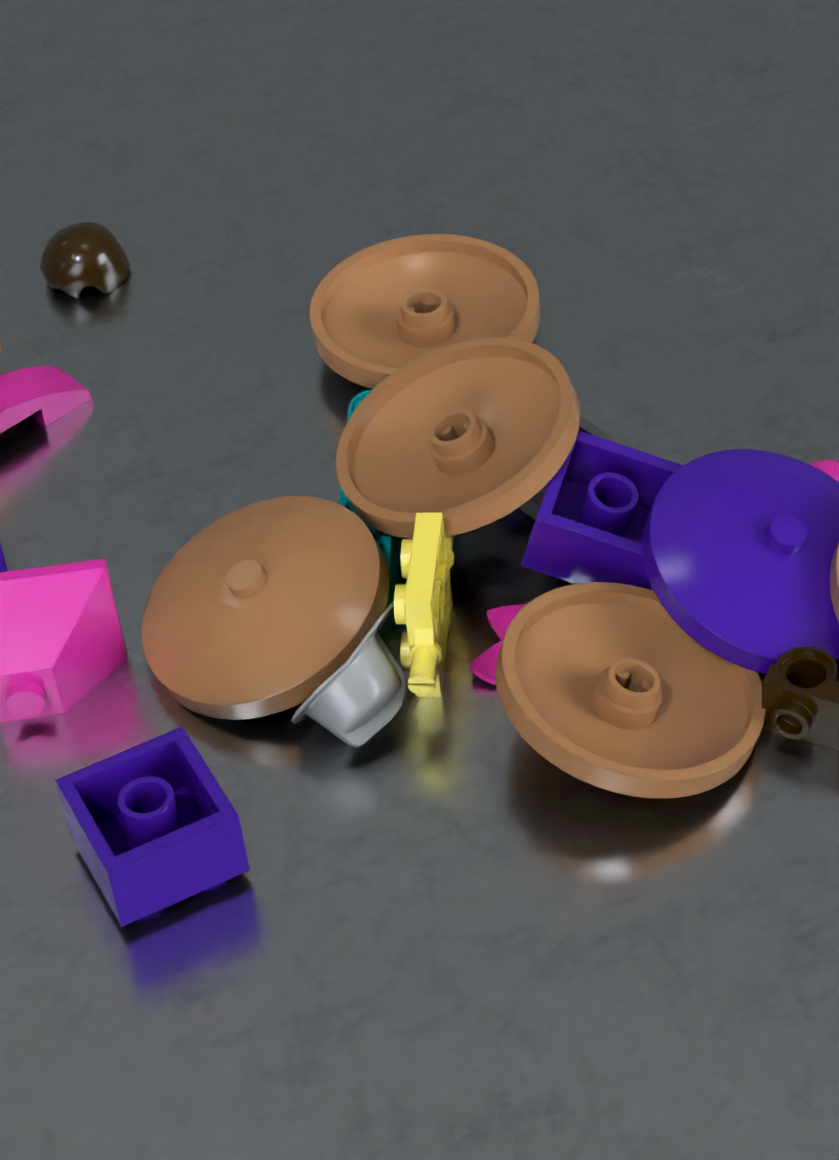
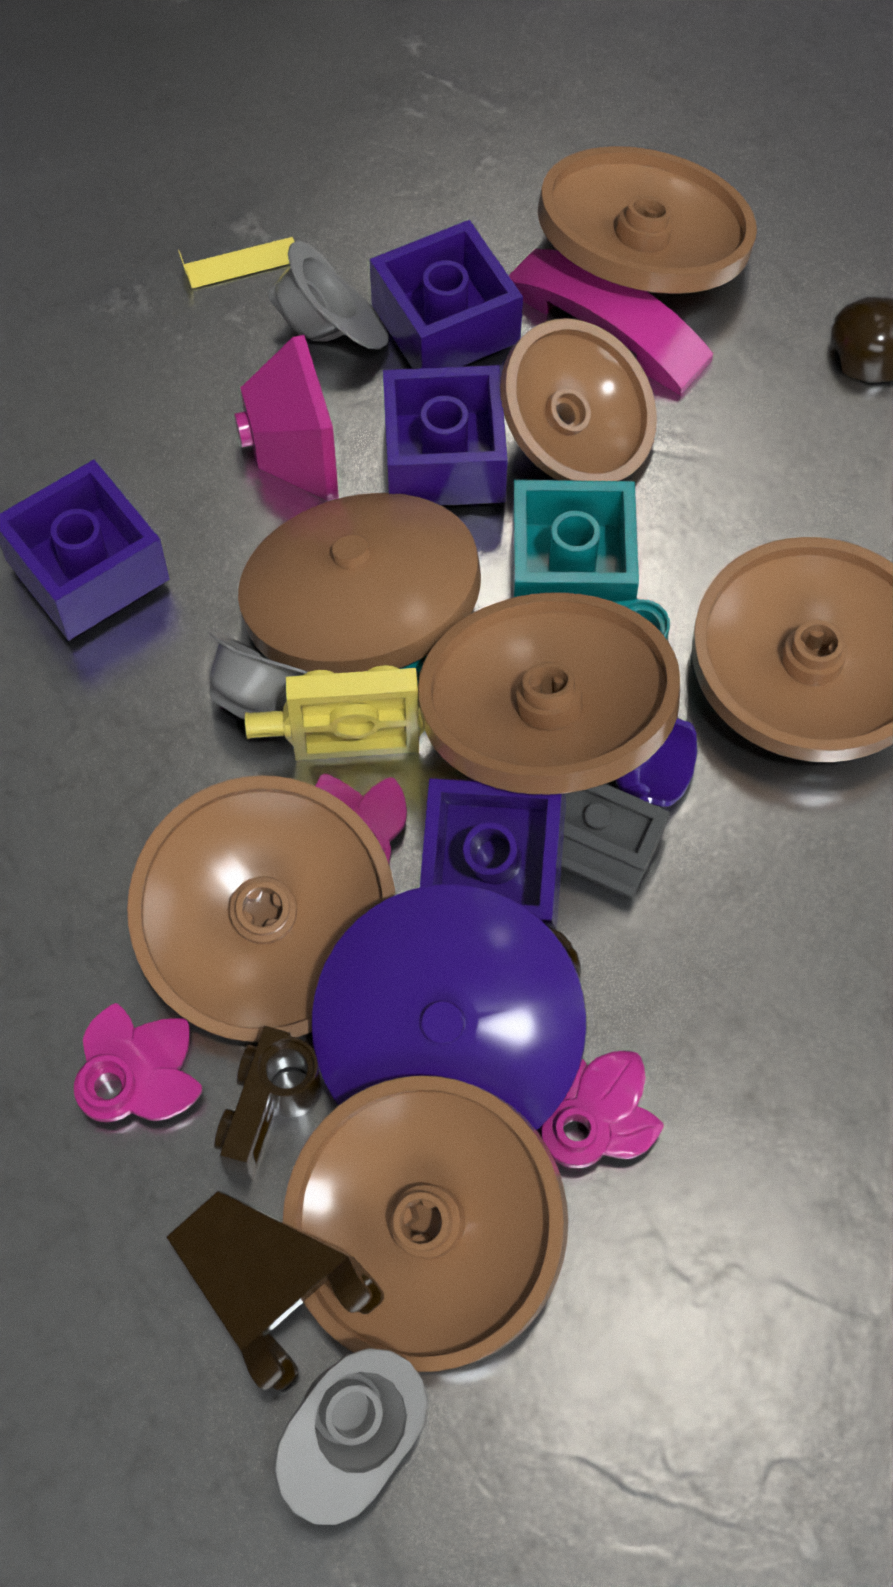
camera: 75 degrees right, 20 degrees up
none -> dark pink plate [74,1003,203,1122]
none -> dark purple brick [383,365,508,505]
none -> medium nougat dish [500,318,657,481]
none -> teal brick [512,480,639,602]

